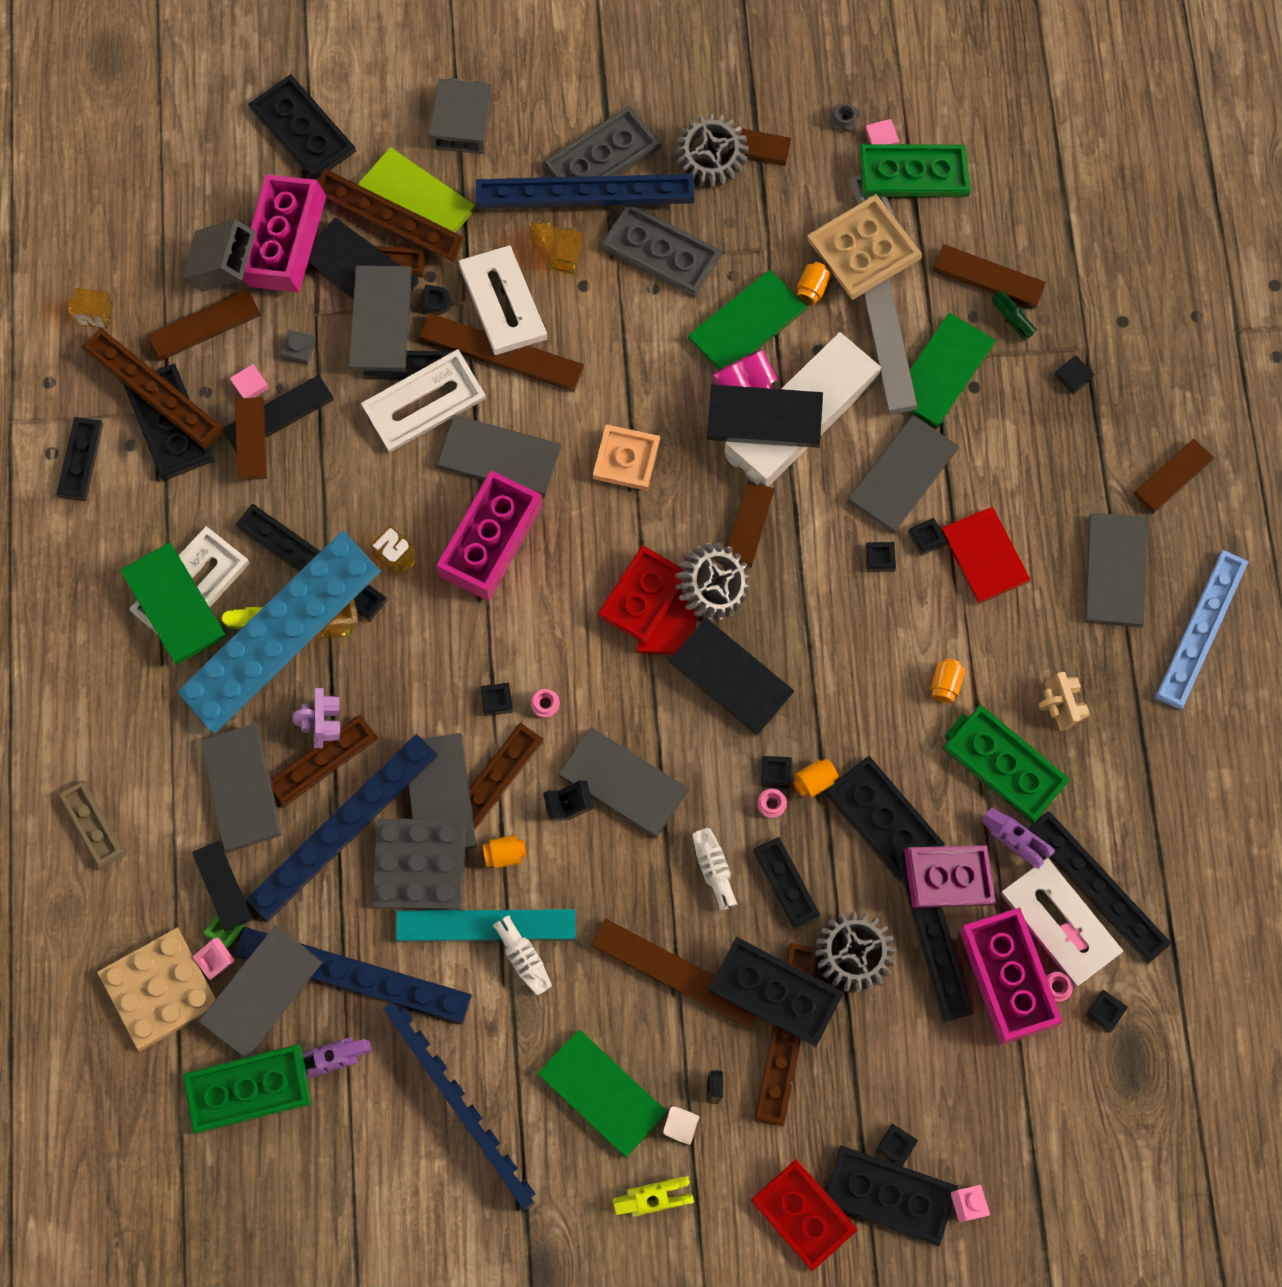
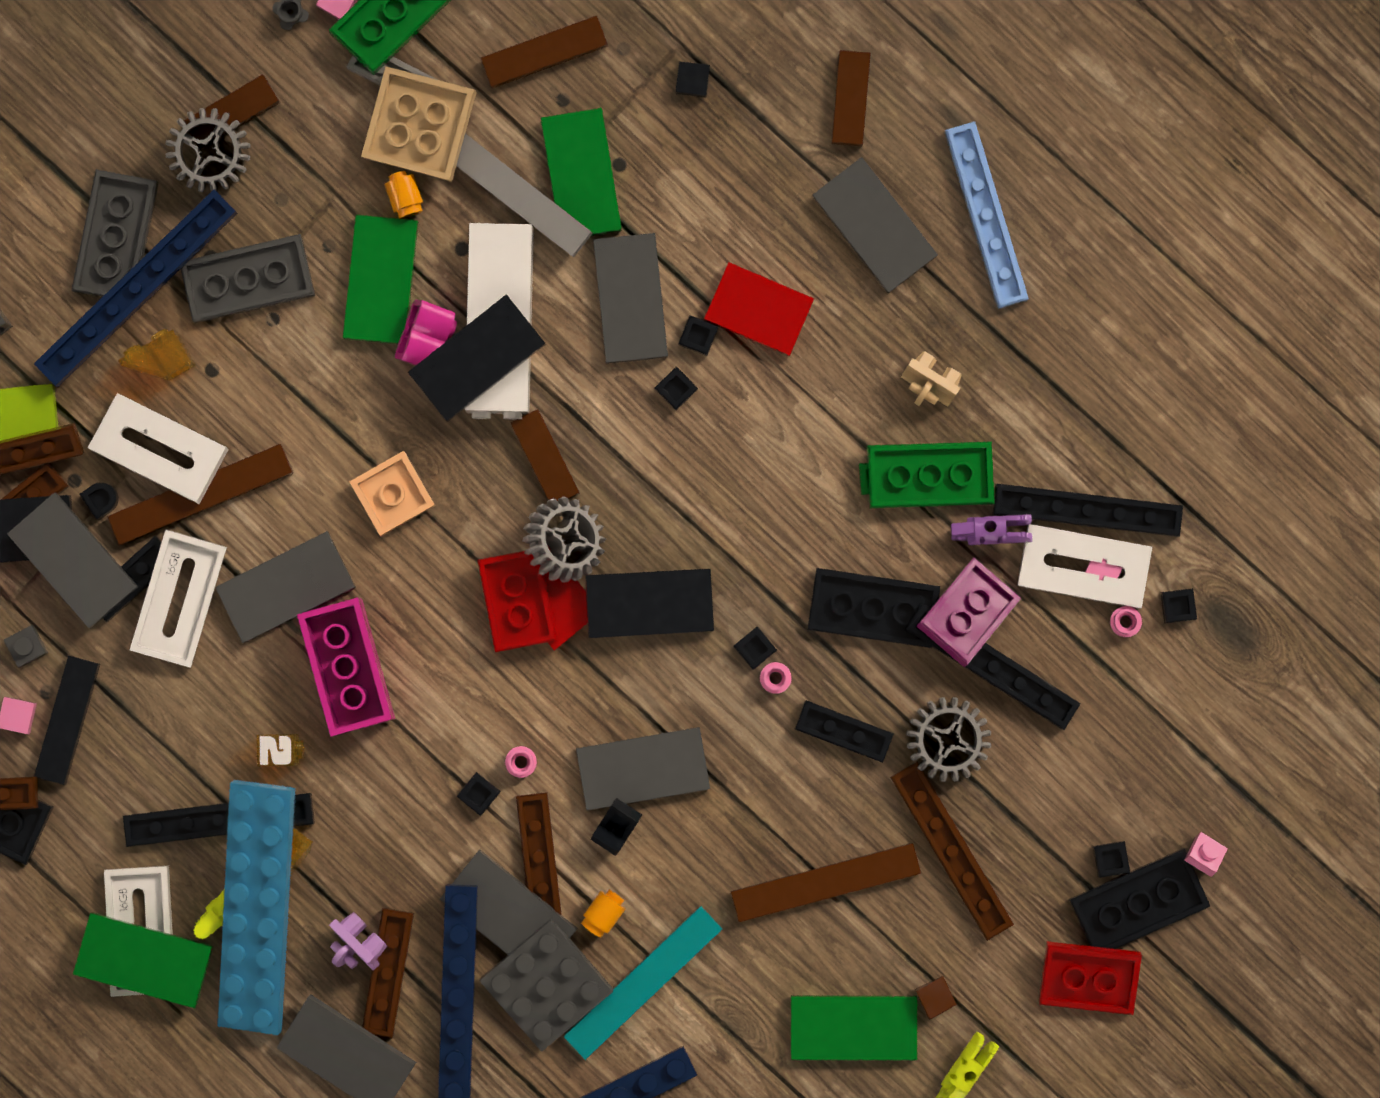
camera: 40 degrees left, 15 degrees up
reddish brown tile [235,397,267,481] -> none
white hinge [493,915,552,995] -> none
white hinge [693,828,738,911] -> none
black tile [706,1070,723,1104] -> none
black plate [708,936,844,1048] -> none
light orange brick [793,758,839,799] -> none
light orange brick [930,658,965,703] -> none
dark pink brick [959,907,1063,1046] -> none
dark green axle [992,290,1037,341] -> none

